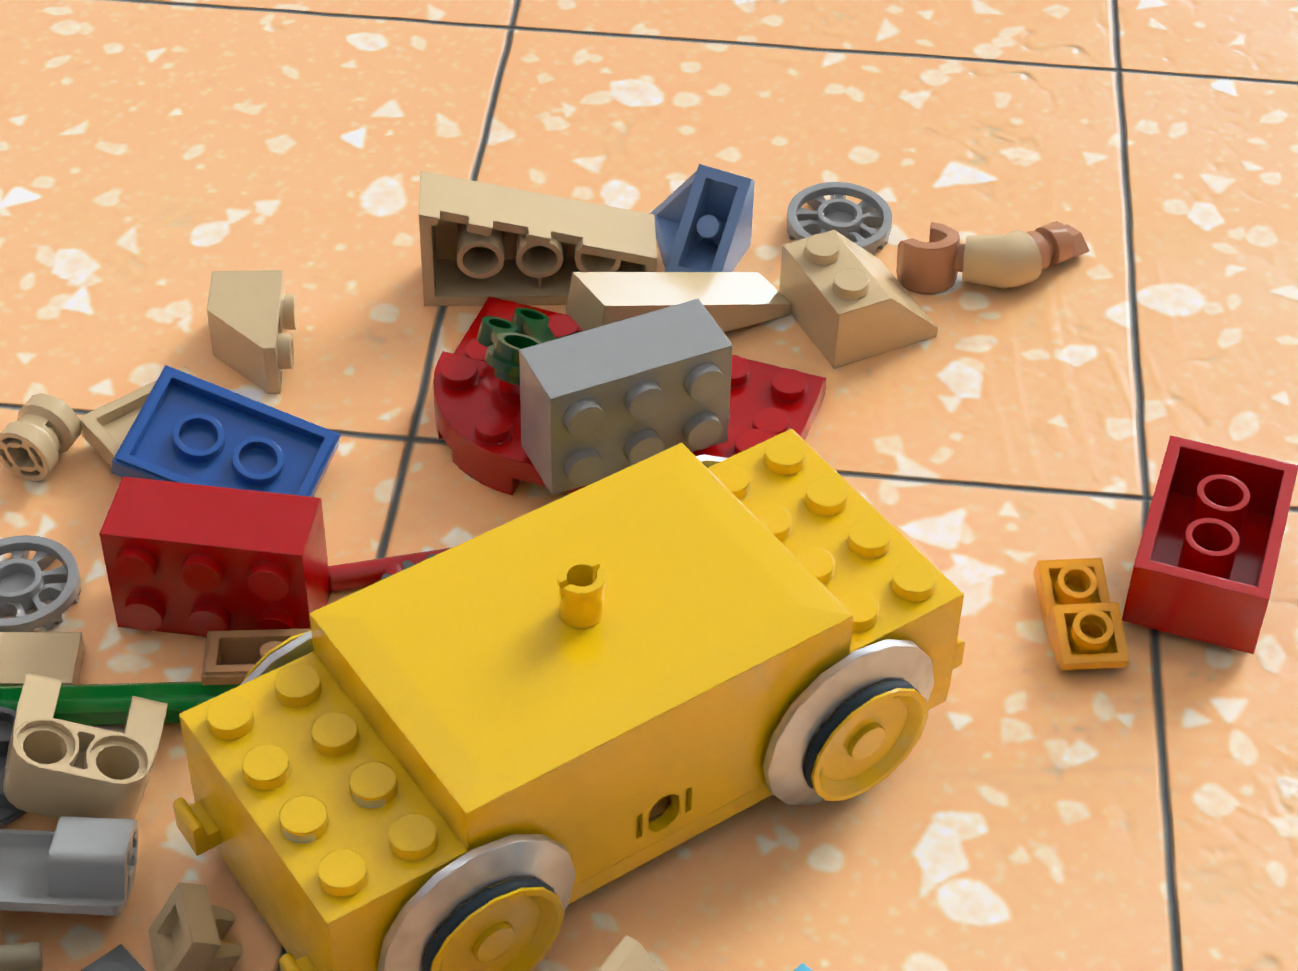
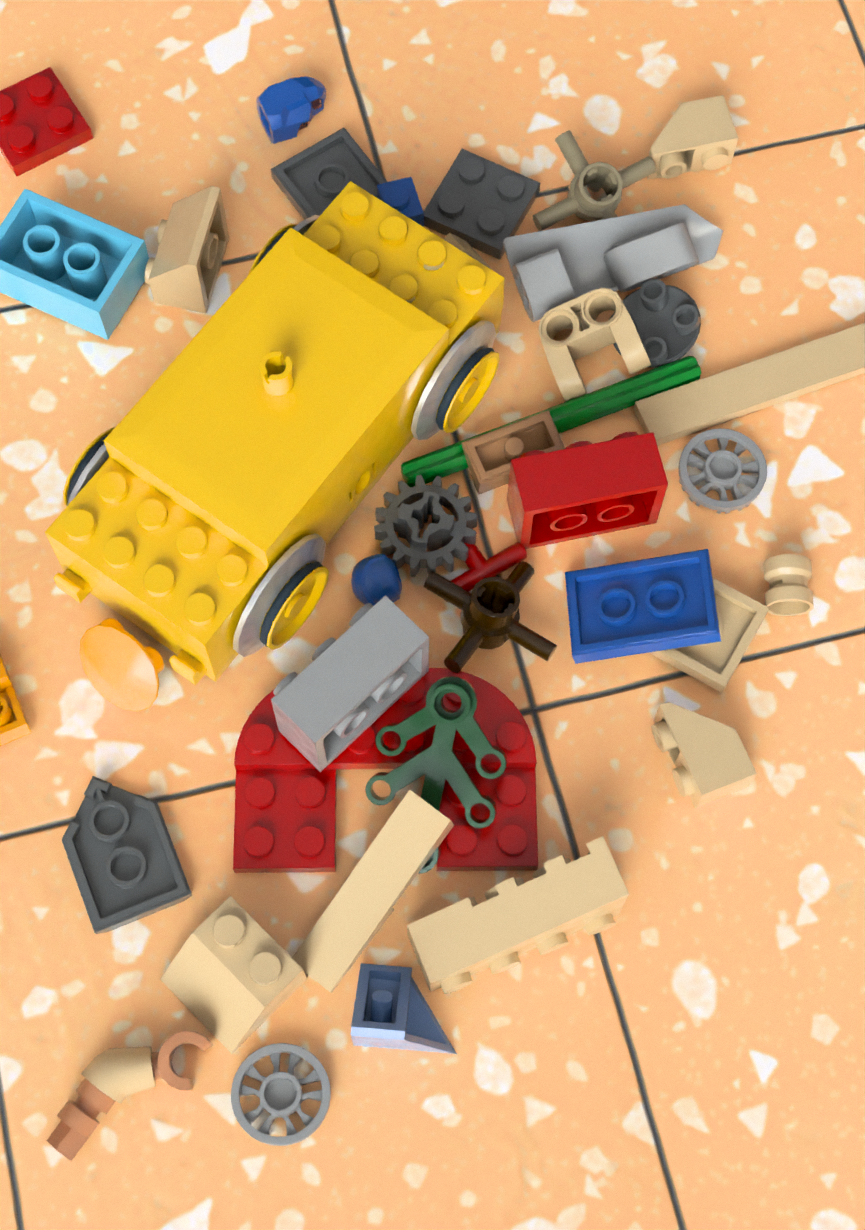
camera: 160 degrees right, 25 degrees up
none -> dark grey tile [62,776,192,934]
none -> dark brown bar [424,561,557,673]

